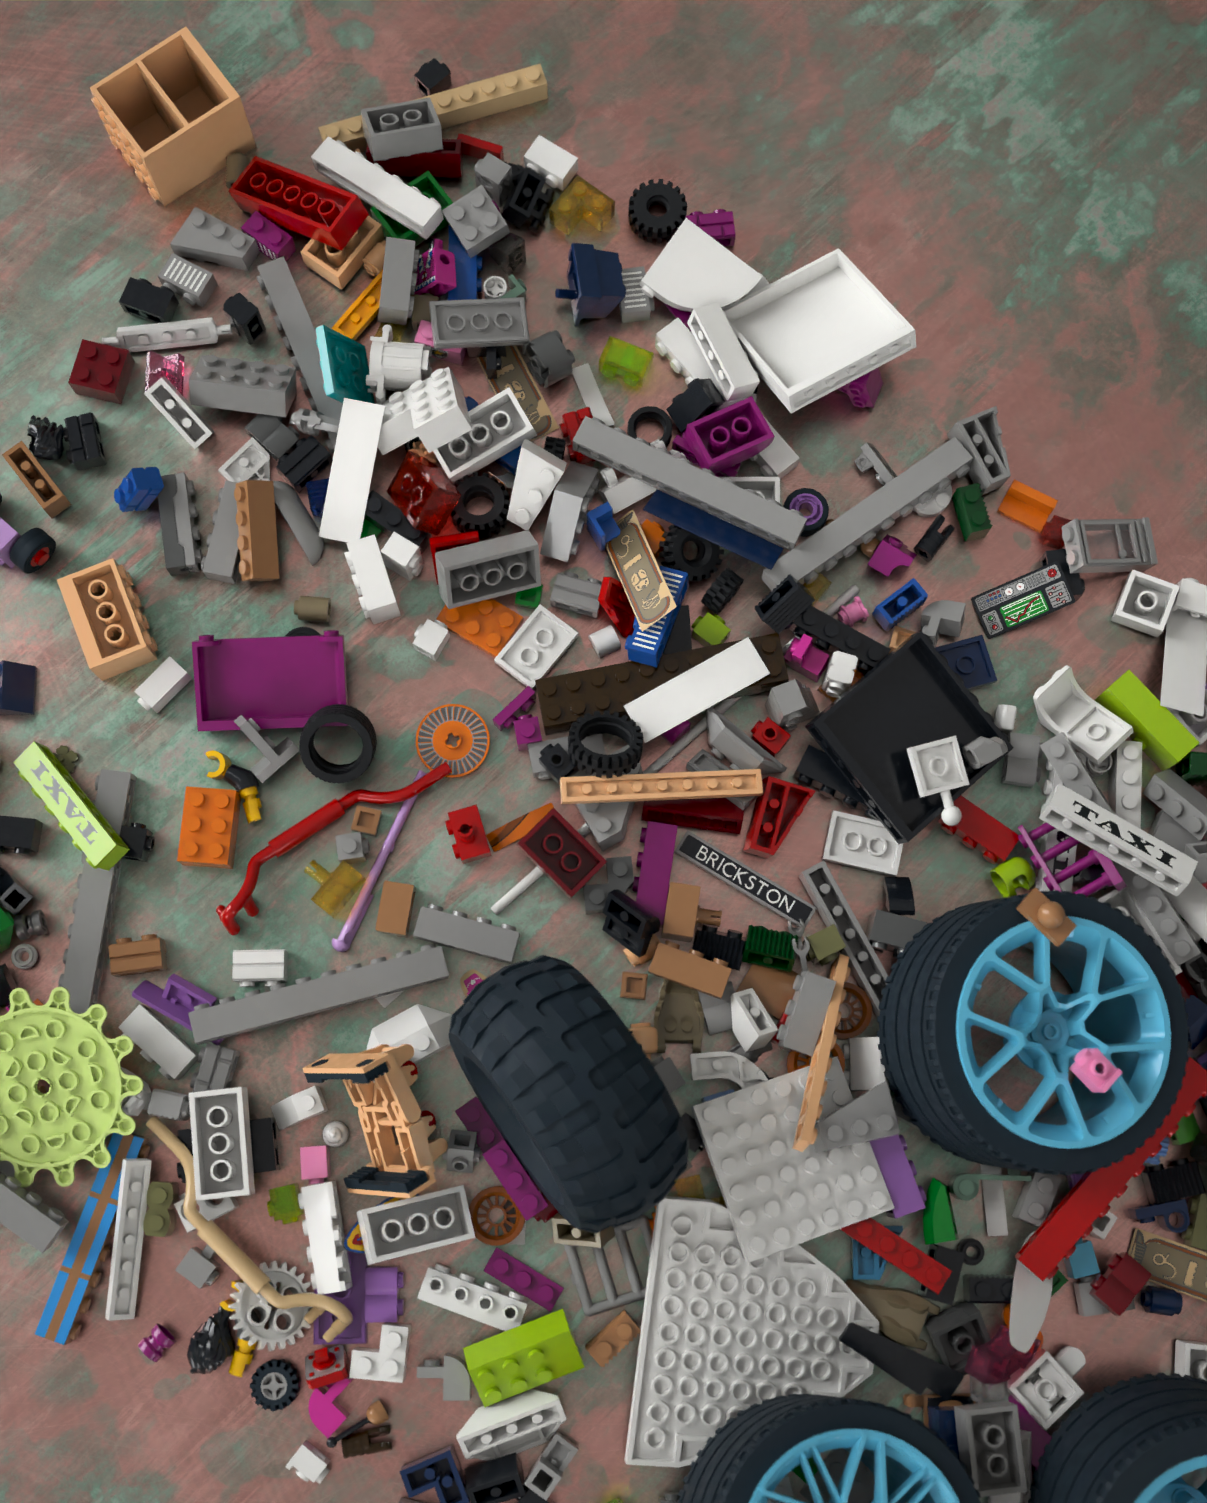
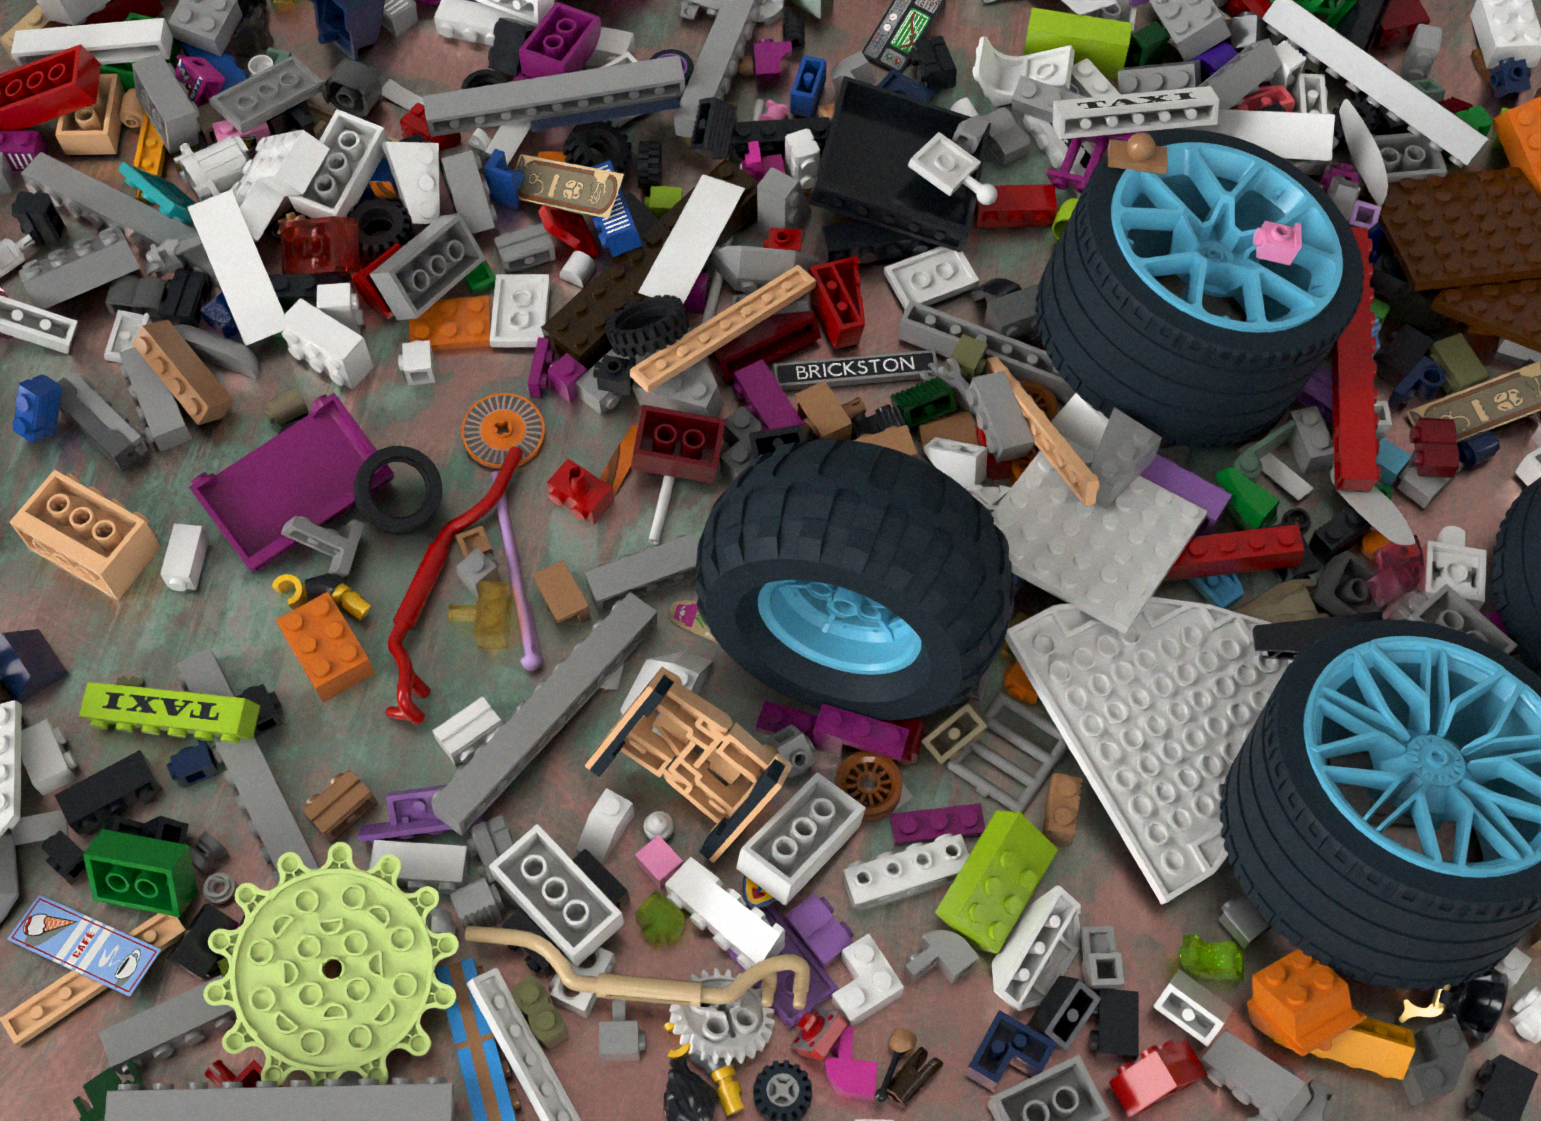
camera: 35 degrees left, 15 degrees down
clear neon green brick [599,336,654,387] -> none
none -> dark blue brick [167,739,220,788]
none -> black brick [910,36,957,91]

